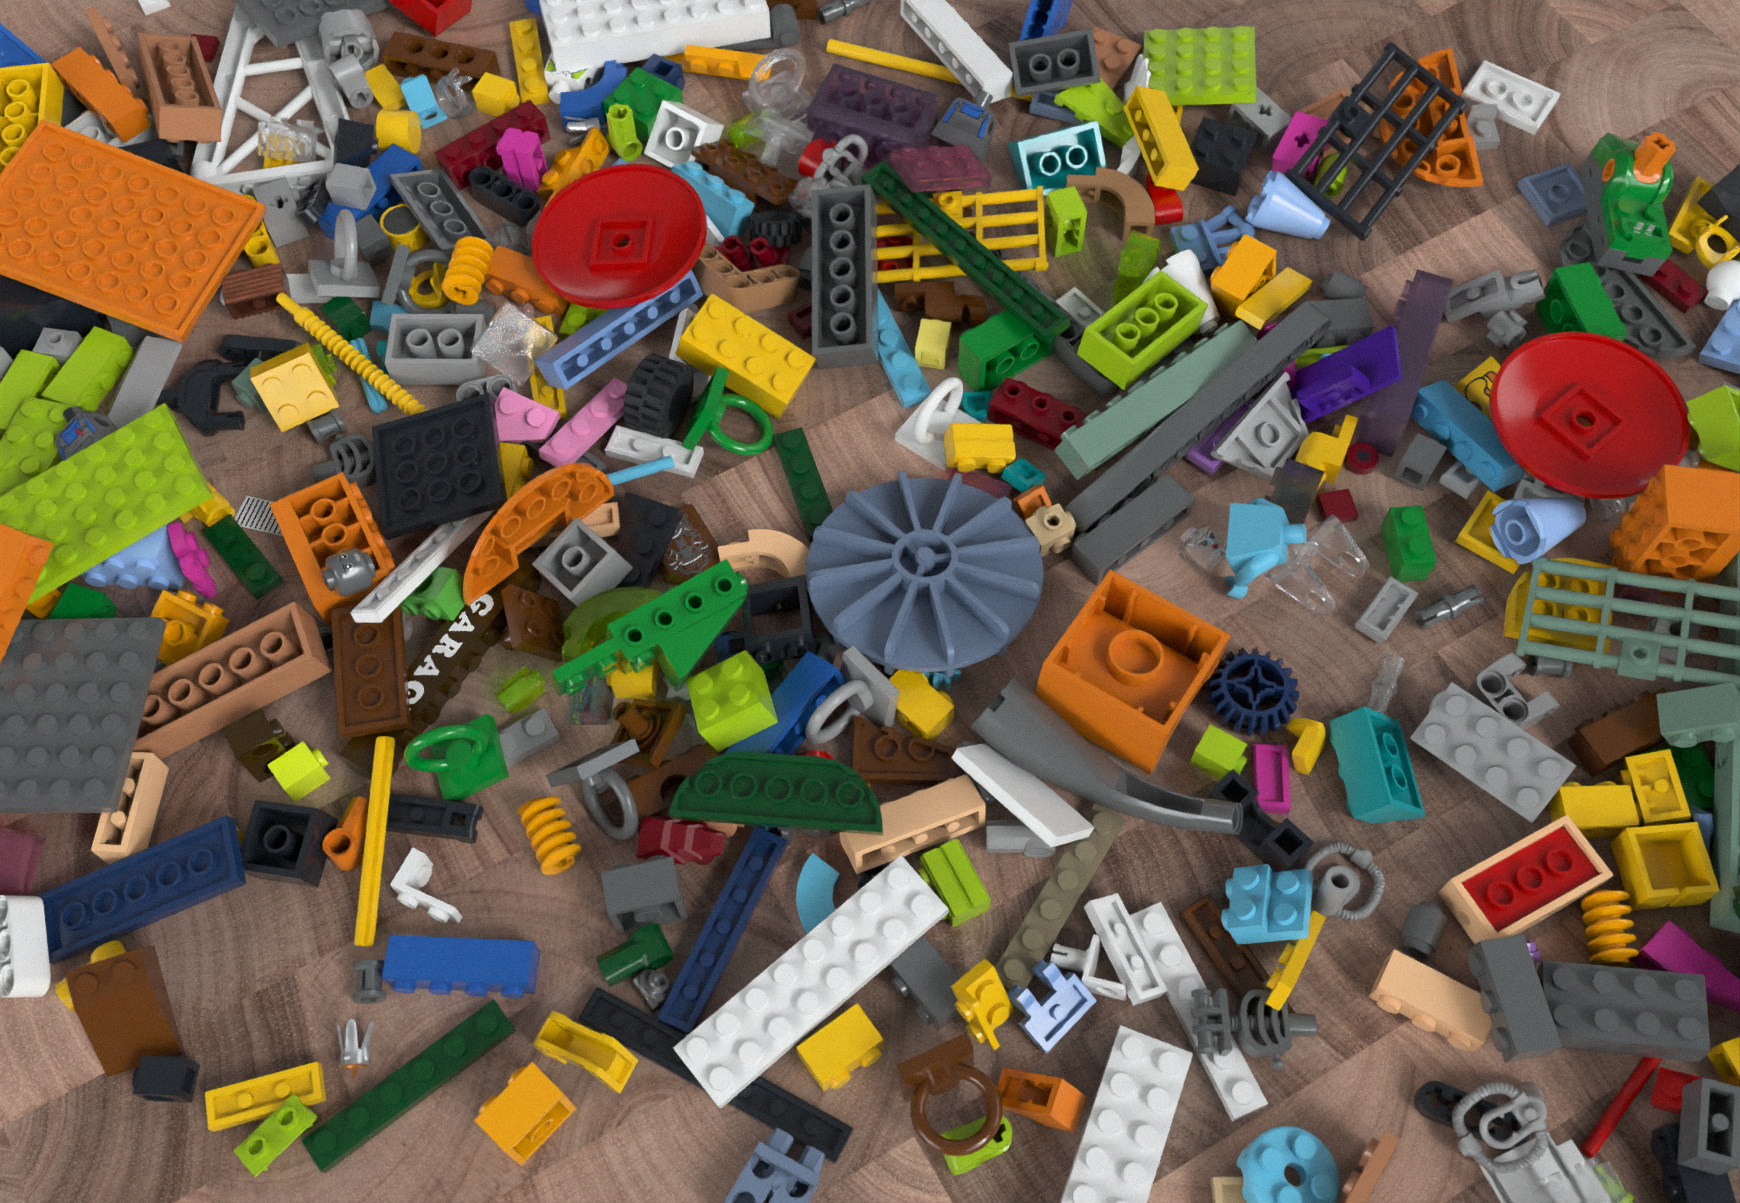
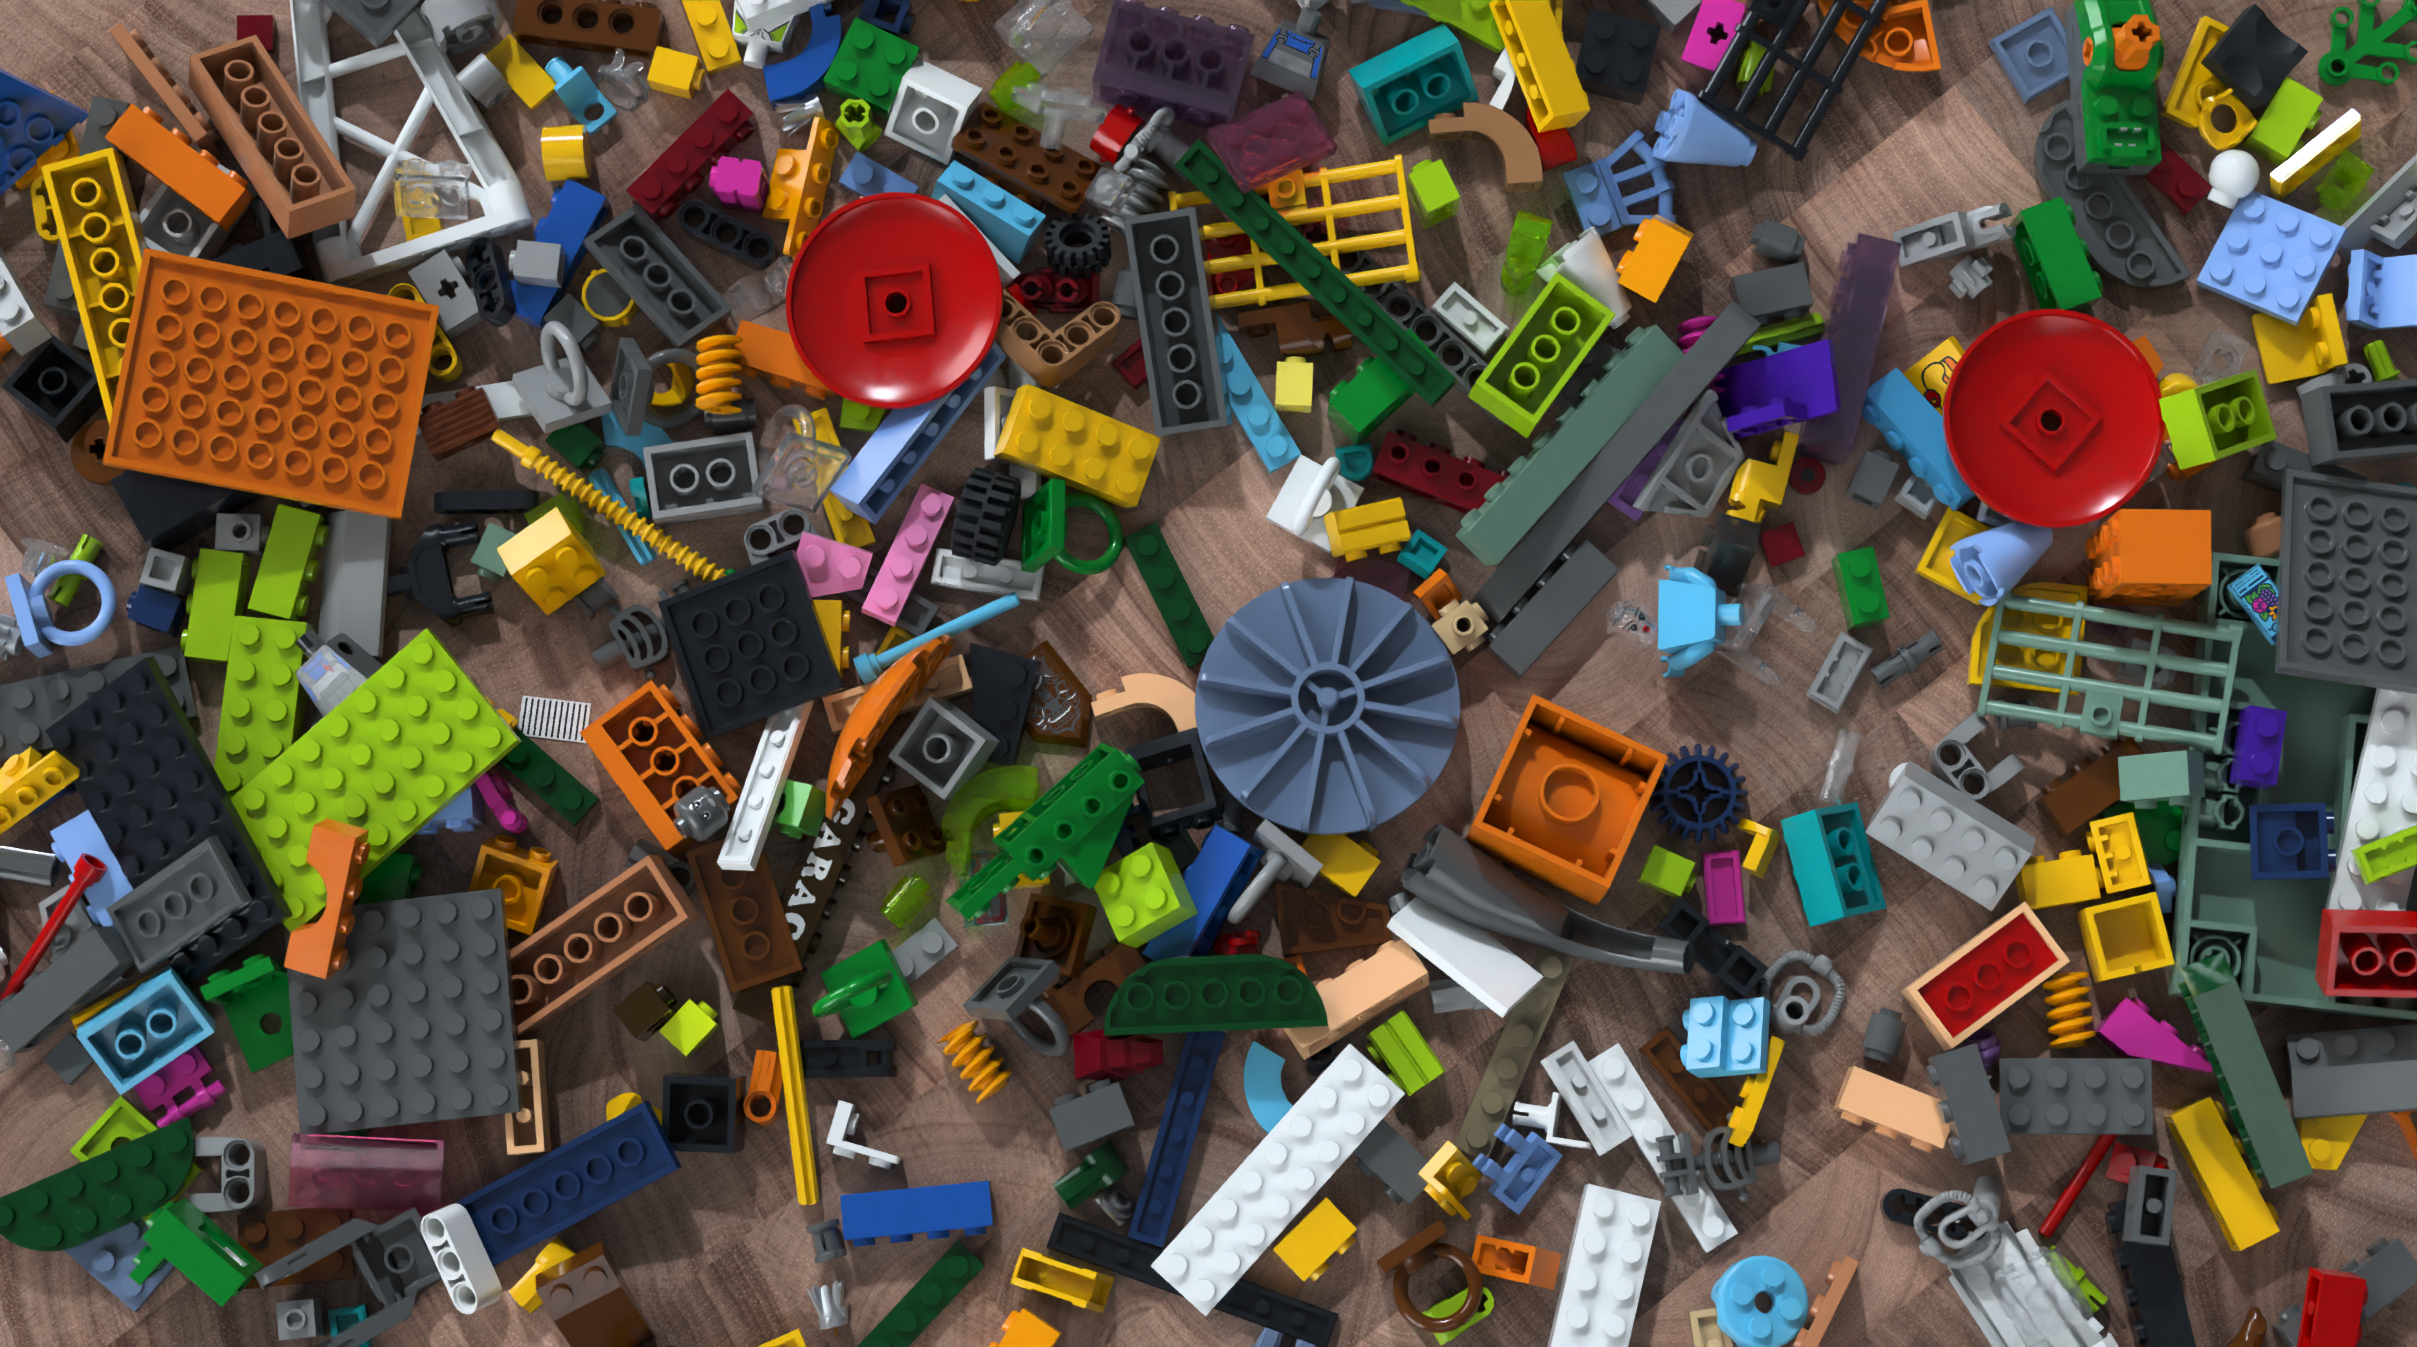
camera: 10 degrees left, 20 degrees up
black slope [333,118,379,168] -> none
yellow tile [1235,267,1313,330] -> none

